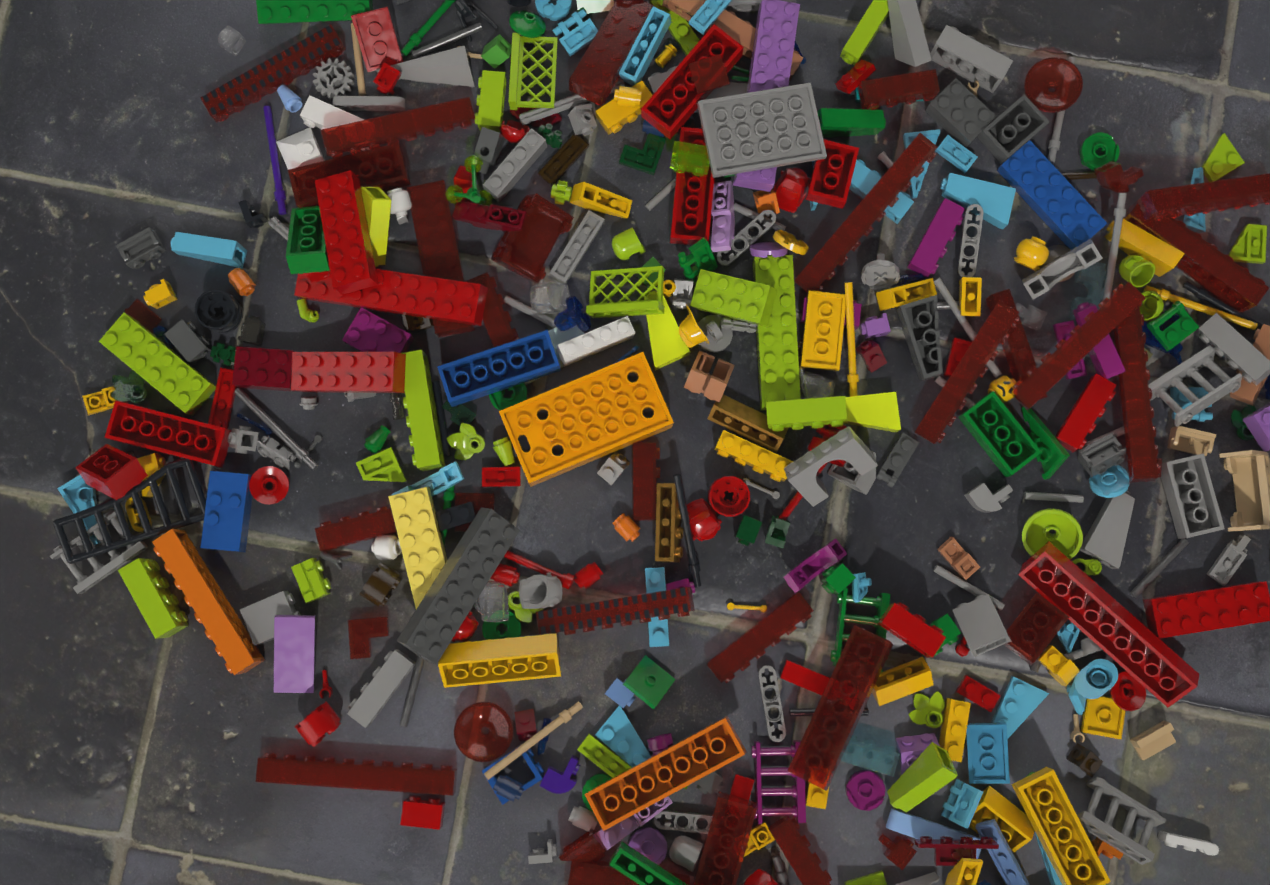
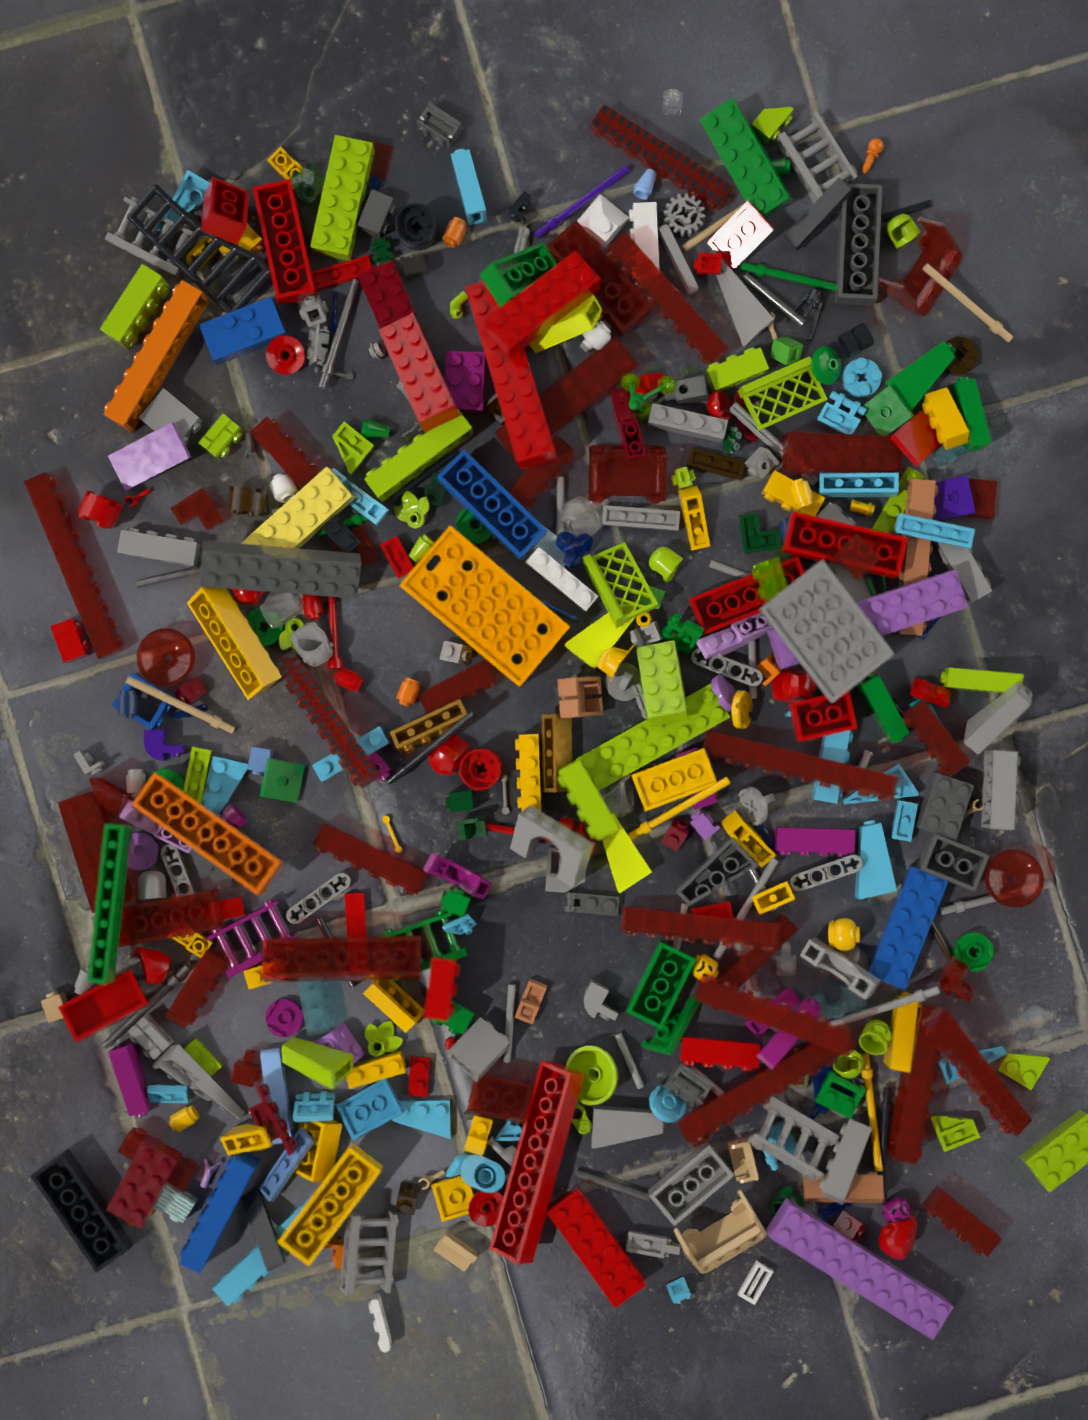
camera: 60 degrees right, 5 degrees up
yellow brick [143,279,178,309] -> none

